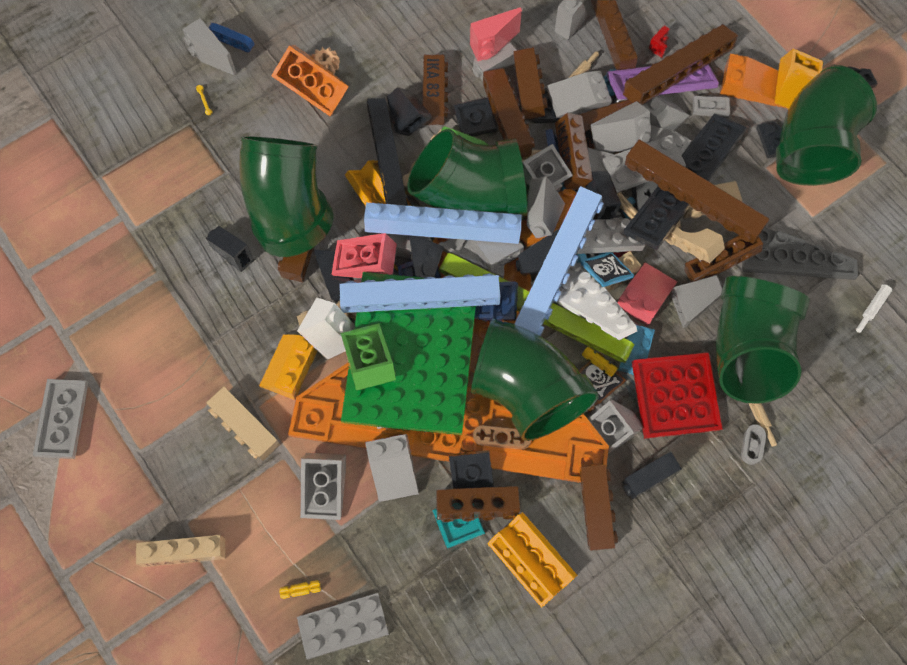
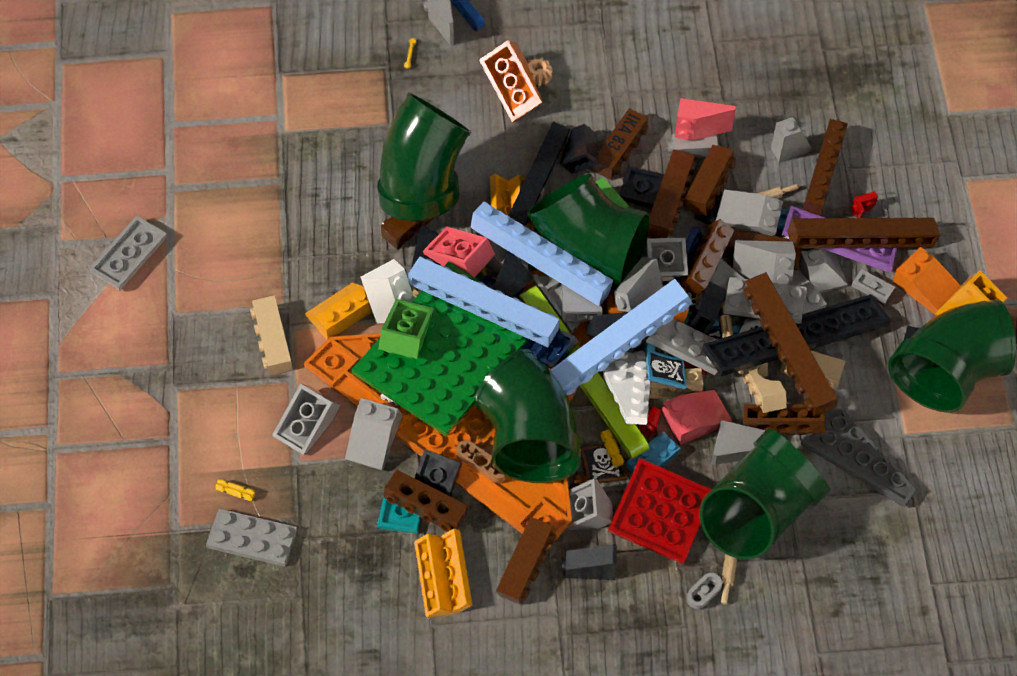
camera: 30 degrees right, 10 degrees down
tan brick [136,535,226,567] -> none
black slope [206,226,254,272] -> none
white axle [856,285,892,332] -> none

